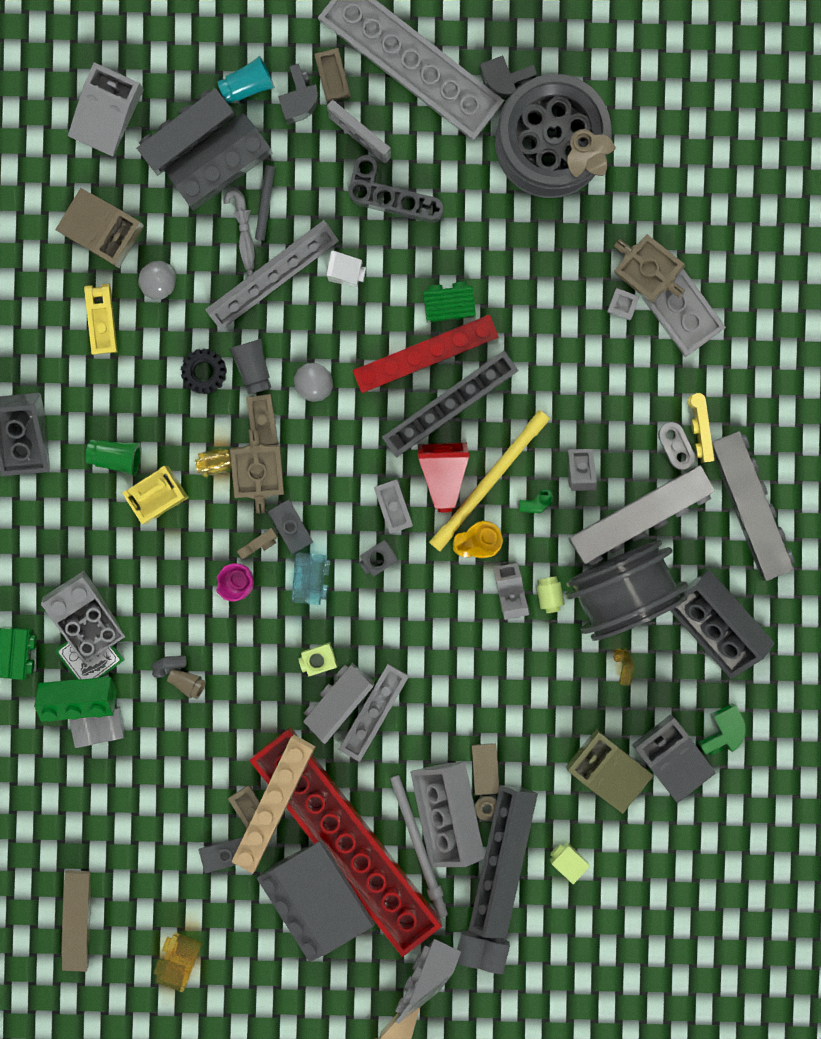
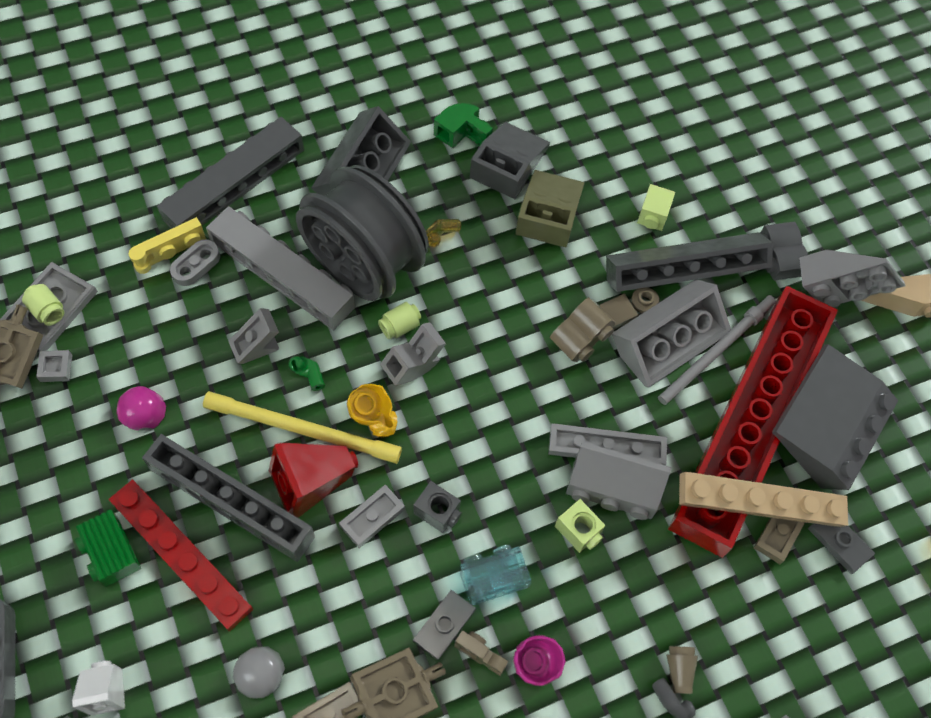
camera: 115 degrees left, 25 degrees down
none -> yellowish green brick [22,284,65,326]
none -> dark pink hair [116,386,166,431]
none -> dark tan brick [549,297,616,362]

